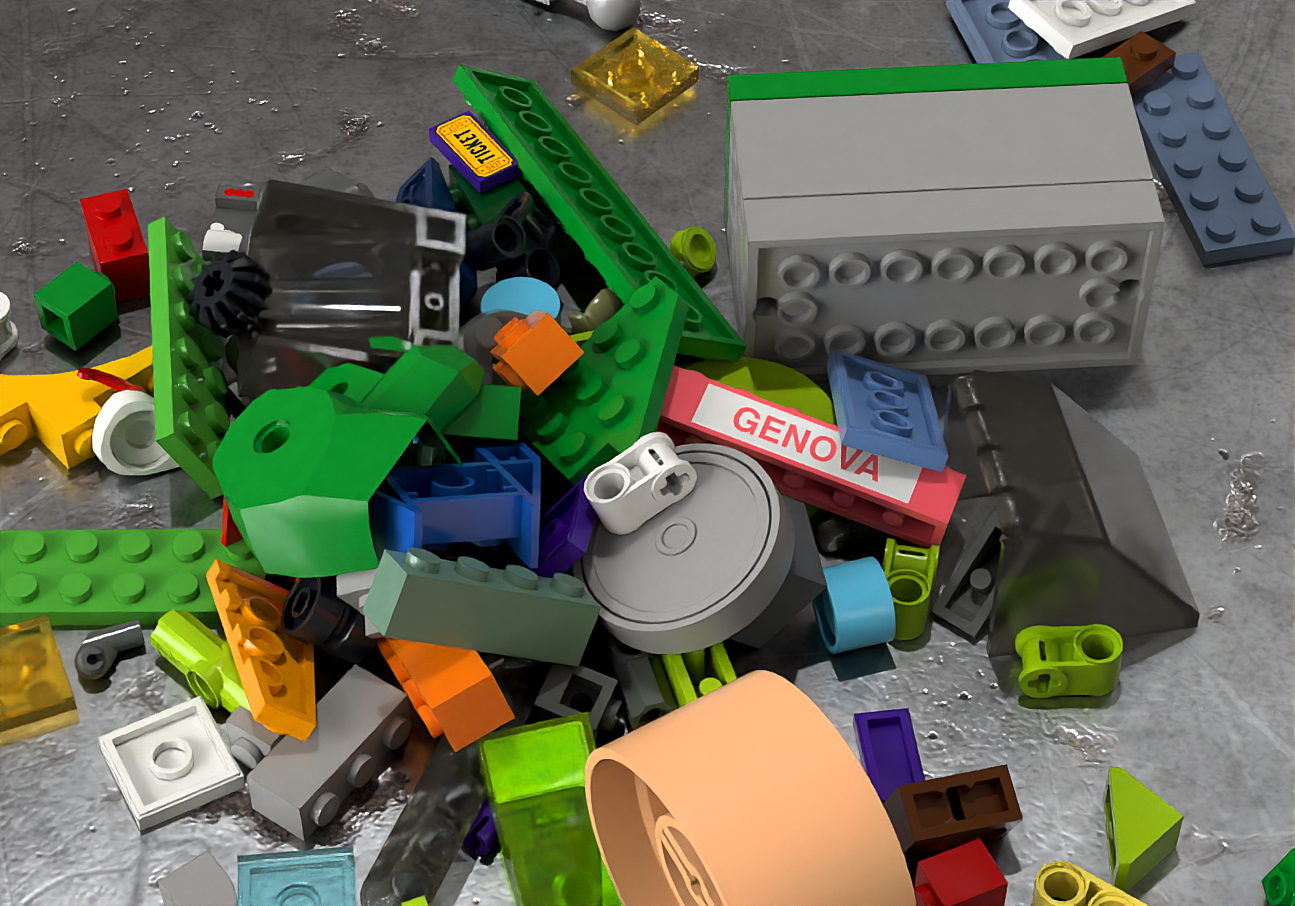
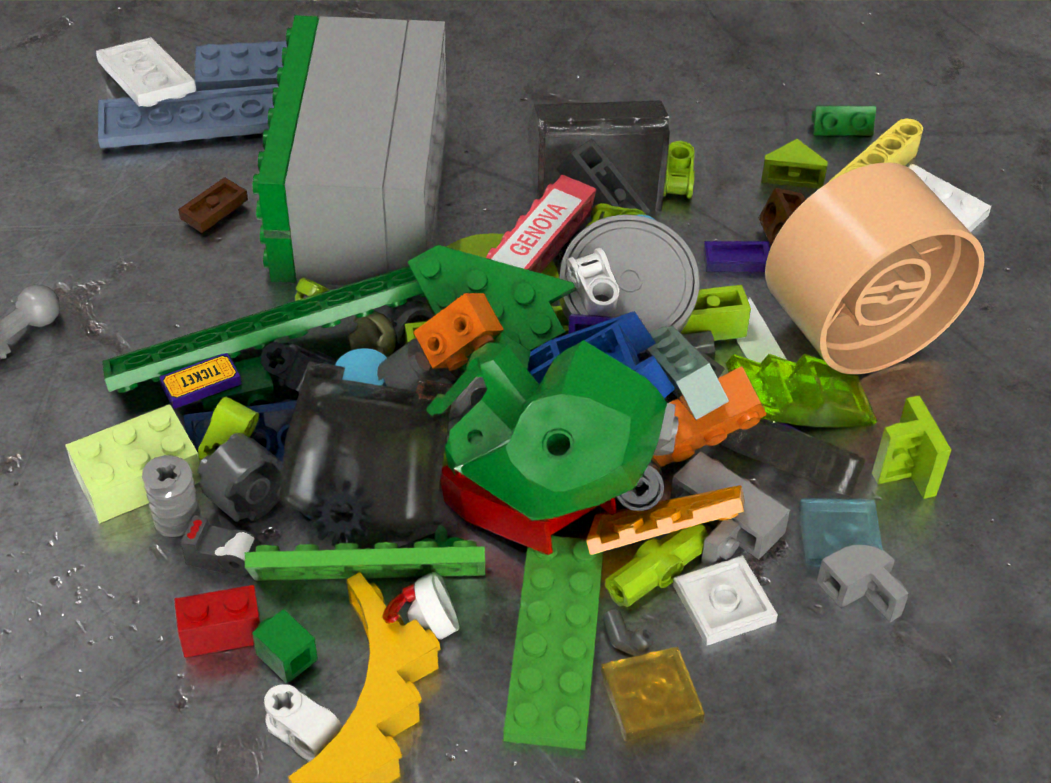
camera: 85 degrees left, 0 degrees up
clear yellow plate [571,27,699,125] -> none
medium blue tile [827,350,949,473] -> none
reddish brown plate [1102,31,1176,96] -> none
none -> yellowish green brick [65,404,201,524]
none -> light grey piece [142,455,200,537]
none -> lime piece [198,397,259,462]

